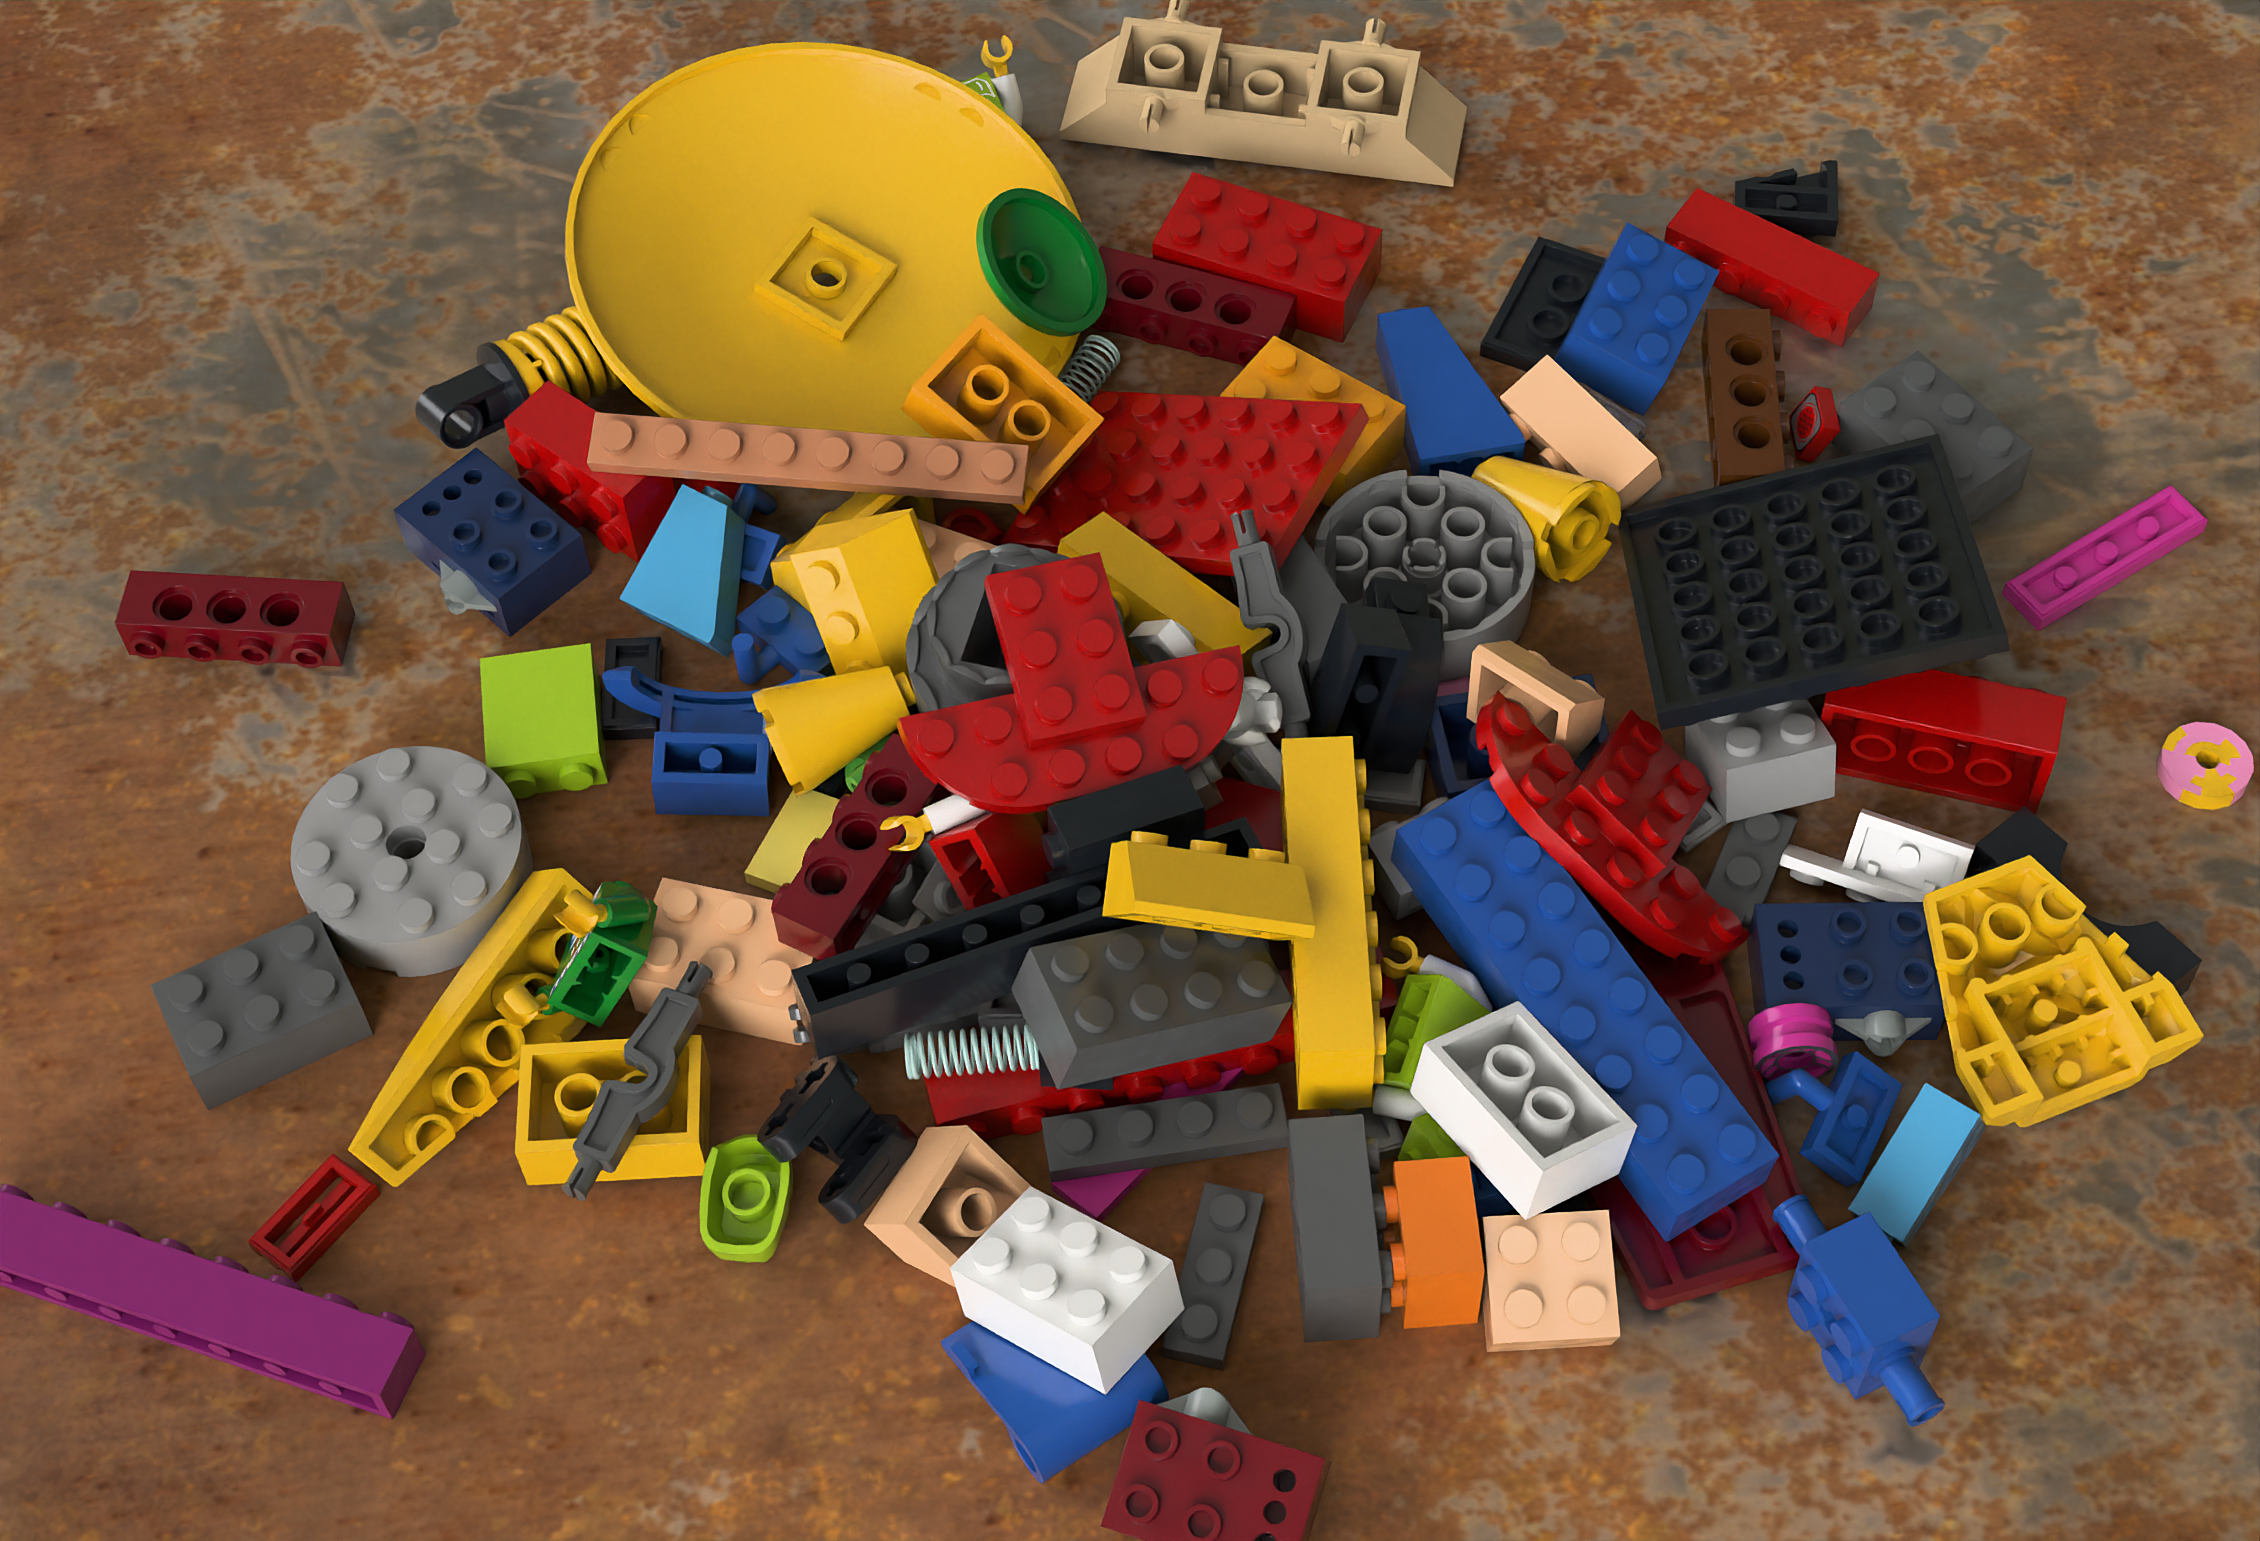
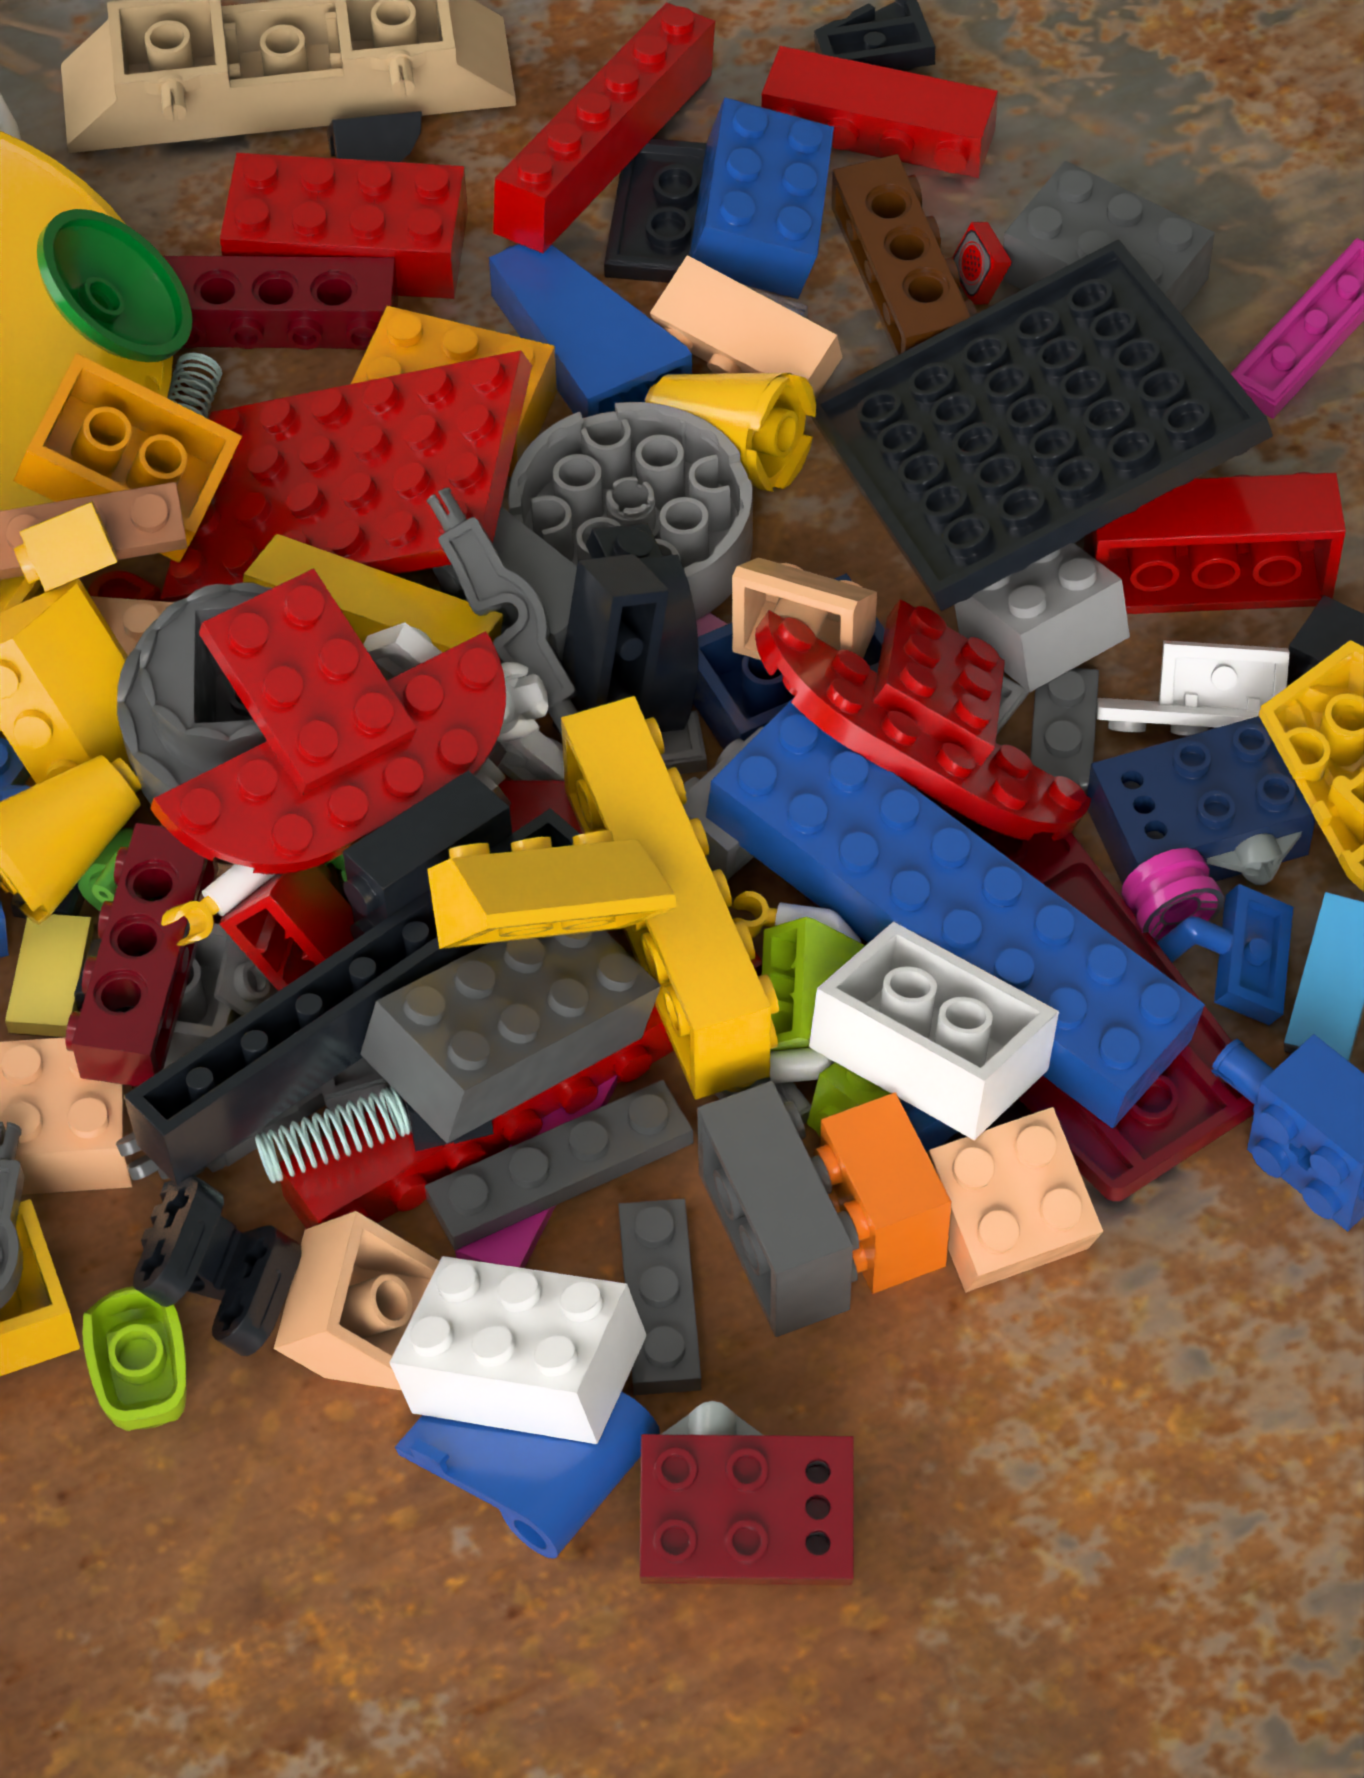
camera: 20 degrees left, 0 degrees up
none -> yellow brick [14,501,118,592]
none -> black brick [326,111,422,162]
none -> red brick [493,2,715,253]

